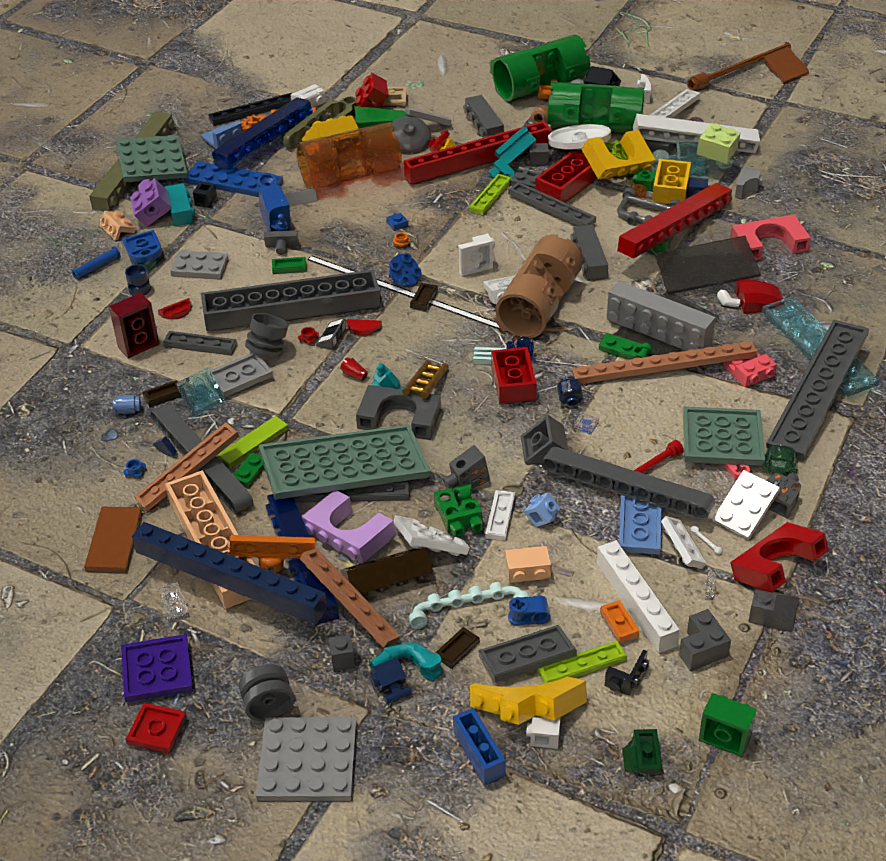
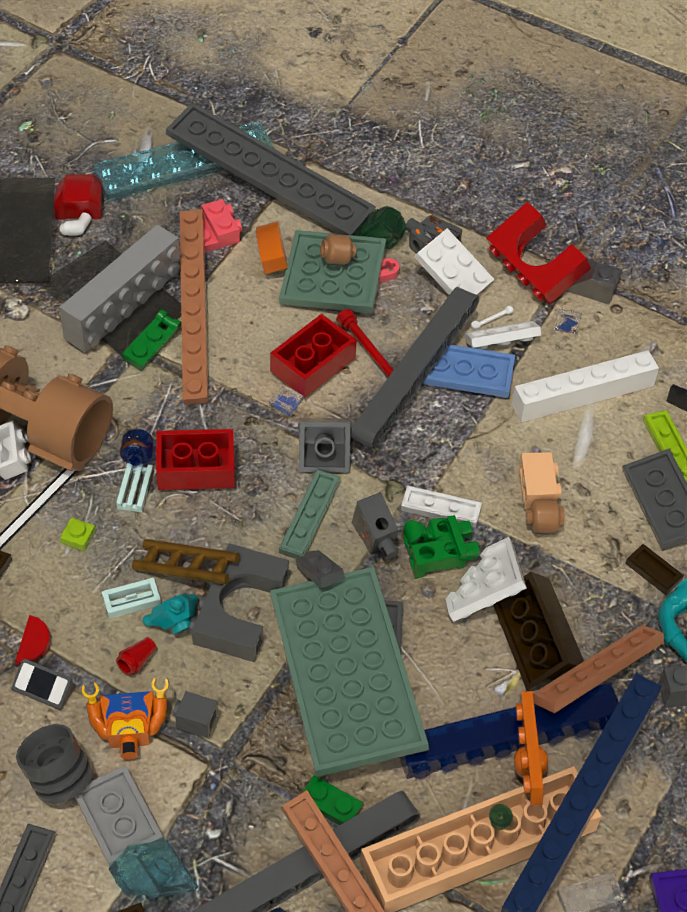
camera: 90 degrees left, 10 degrees up
lime tile [217,416,288,468] -> none
red plate [298,327,319,344] -> none
lavender arch [302,491,396,564] -> none
light aqua bar [409,582,530,629] -> none
blue piece [508,595,551,626] -> none
light blue brick [524,493,560,527] -> none
dark blue head [557,377,583,406] -> none
orange plate [600,600,640,643] -> none
dark grey brick [679,609,731,671] -> none
none -> lime plate [60,517,96,551]
none -> torso [82,677,170,760]
none -> light aqua tile [102,578,161,619]
none -> dark grey brick [173,691,218,738]
none -> orange slope [256,221,288,274]
none -> red brick [270,313,357,398]
none -> sand green tile [279,469,341,559]
none -> dark grey plate [295,550,345,588]
none -> medium nougat head [320,234,356,265]
none -> clear green piece [489,804,513,830]
none -> medium nougat head [526,500,564,533]

